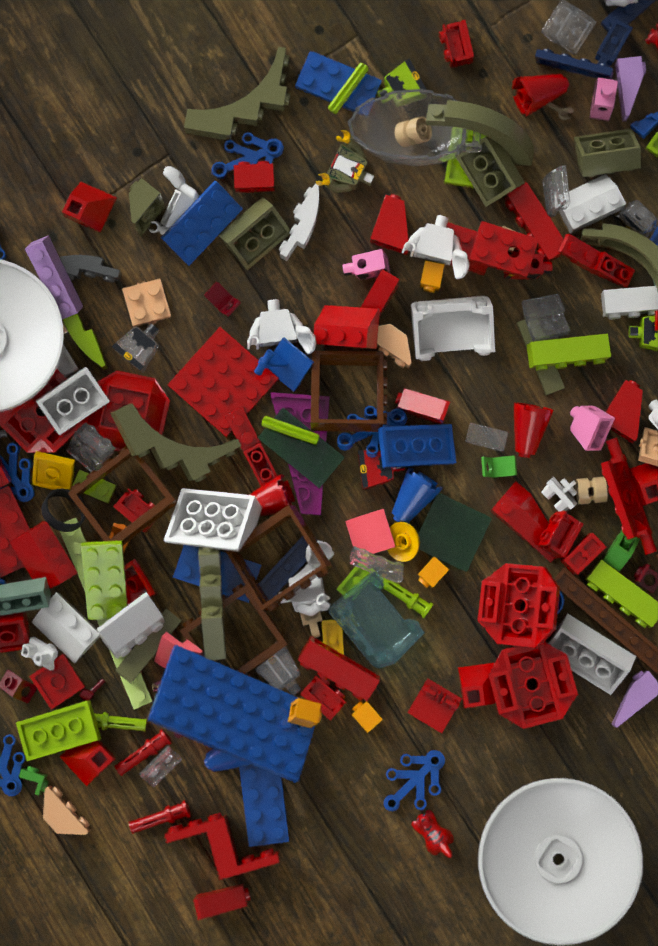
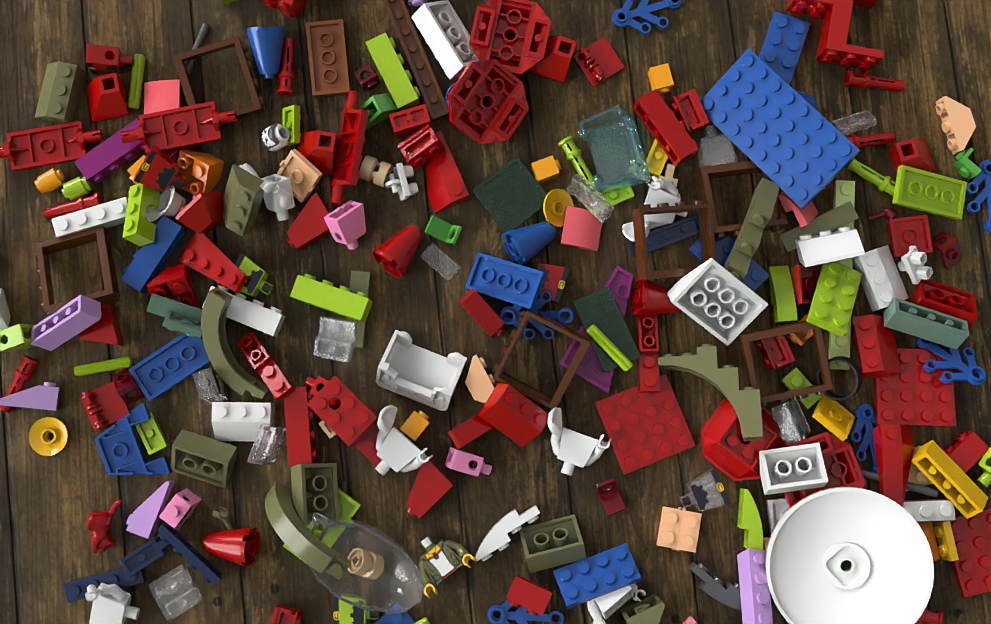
camera: 155 degrees left, 0 degrees up
blue plate [254,337,314,392] -> none
light orange brick [288,698,322,728] -> none
none -> lime slope [768,266,798,323]

